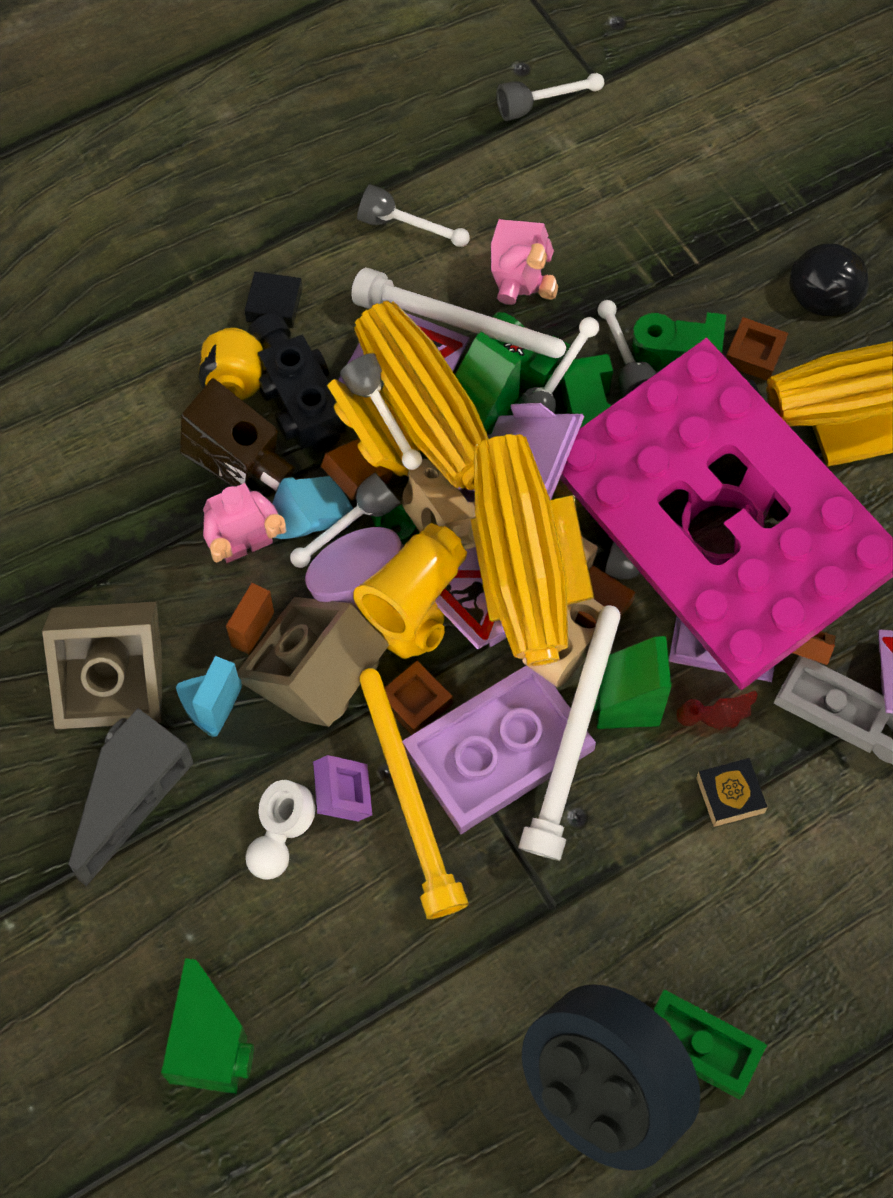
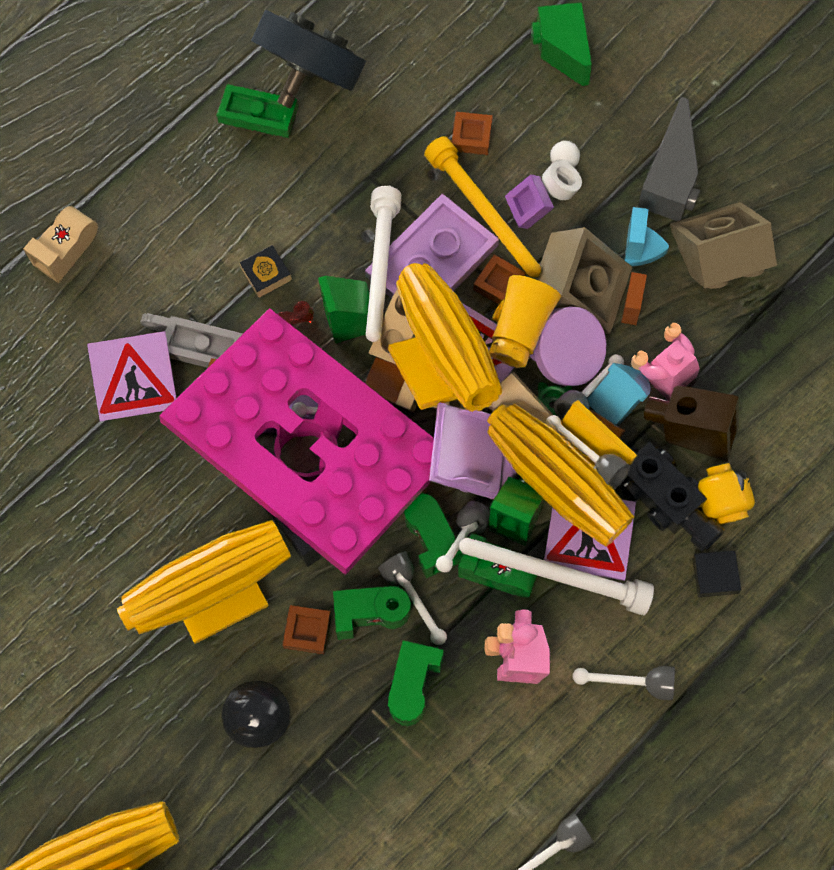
camera: 170 degrees right, 5 degrees up
none -> green leg [388,640,444,726]
none -> dark orange tile [452,112,493,155]

